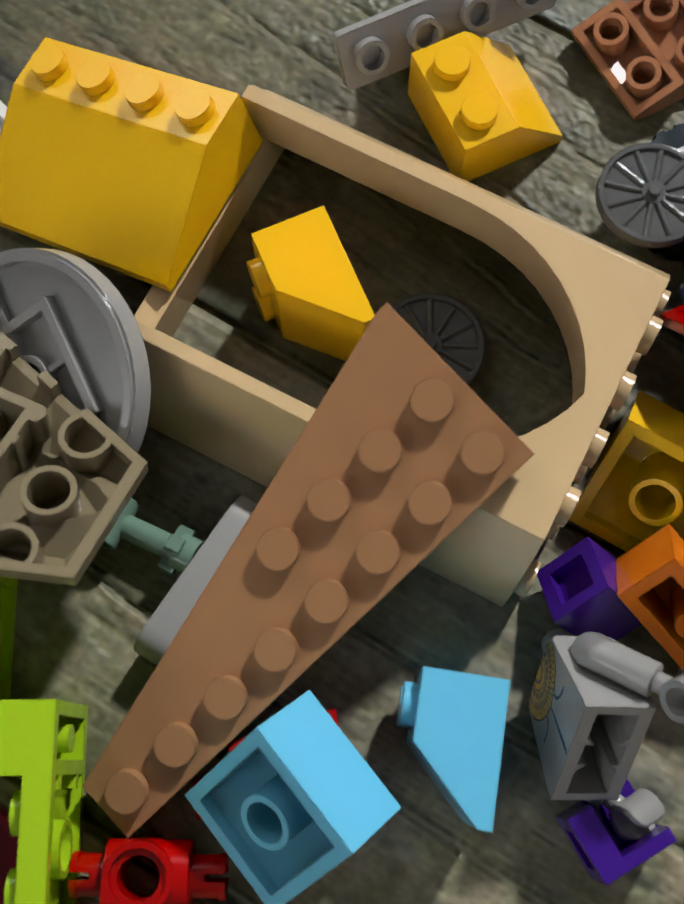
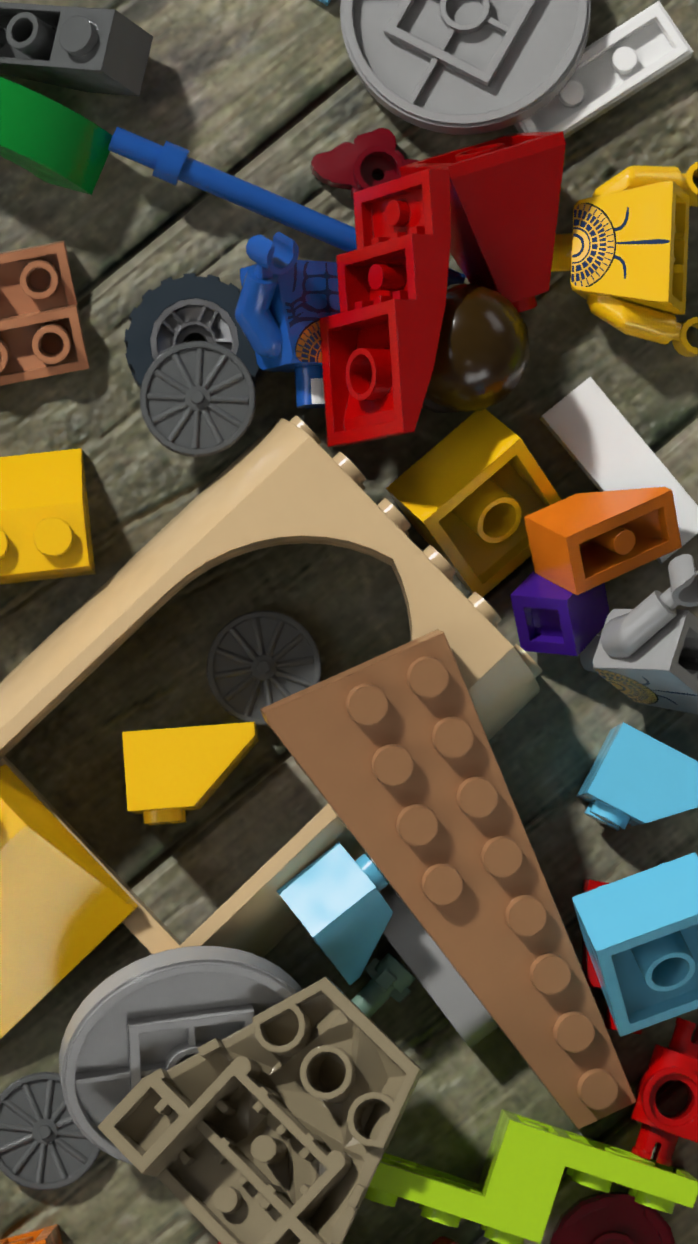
camera: 75 degrees left, 10 degrees up
none -> medium azure slope [277,842,393,985]

